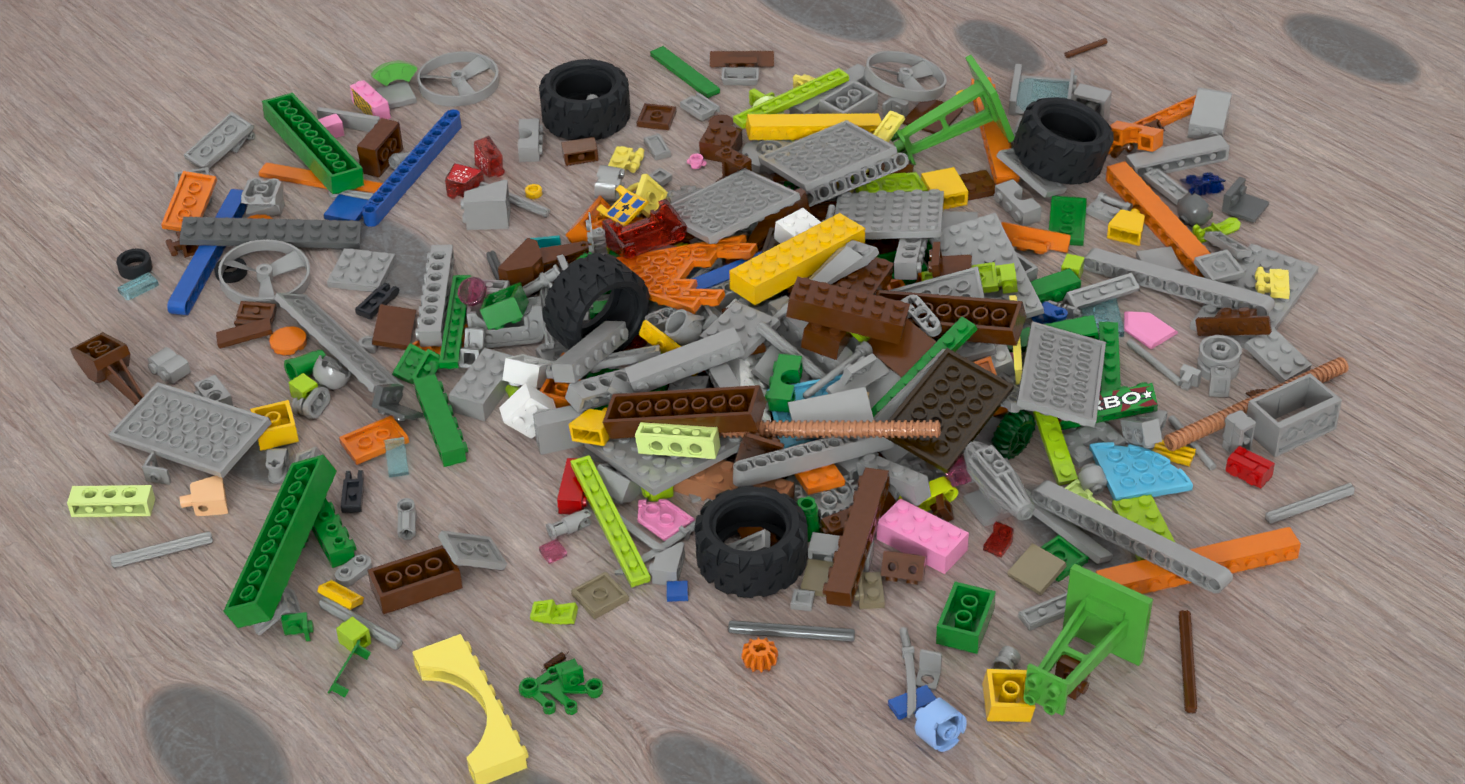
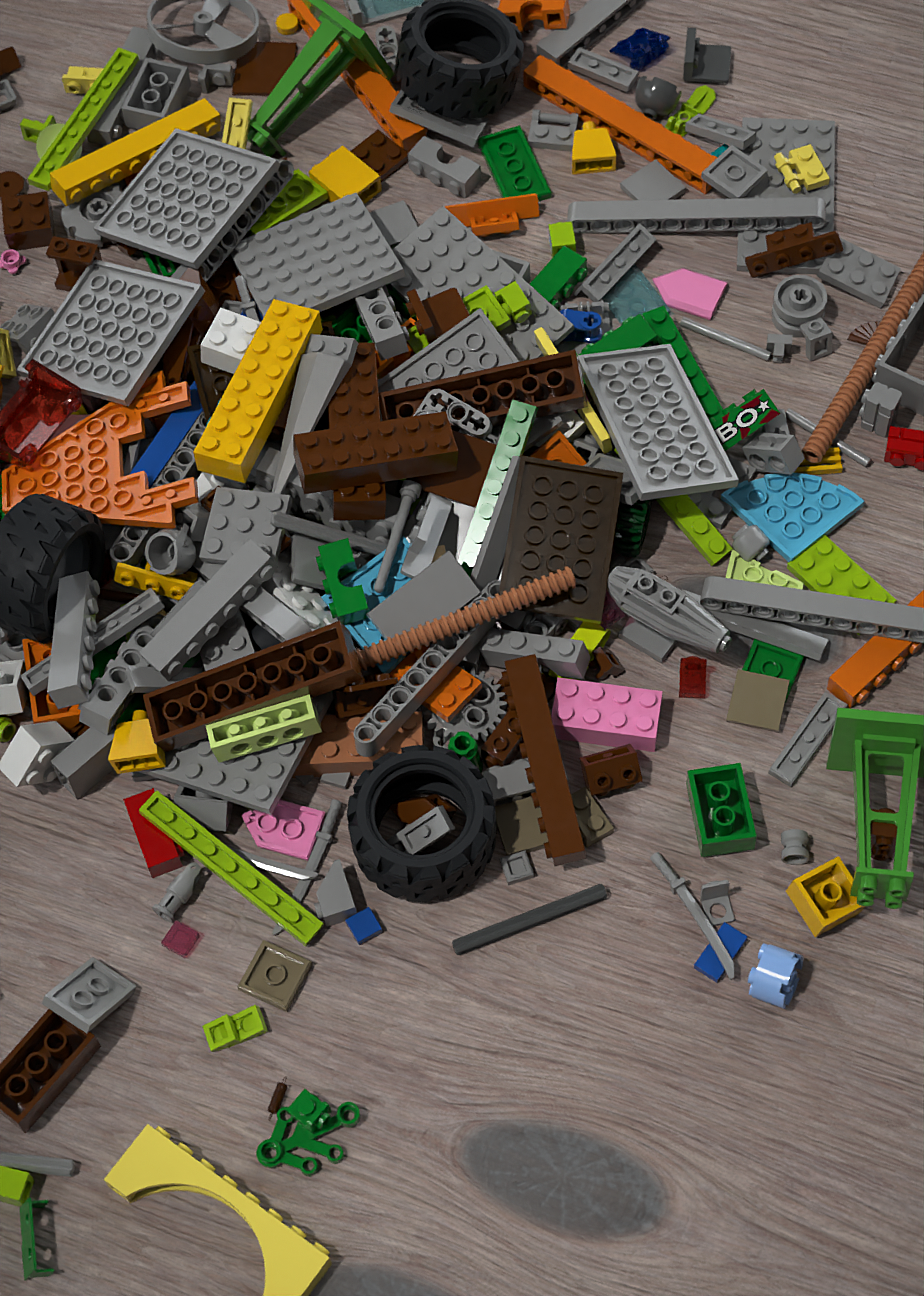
camera: 25 degrees left, 20 degrees up
orange gear [741,637,778,673] -> none

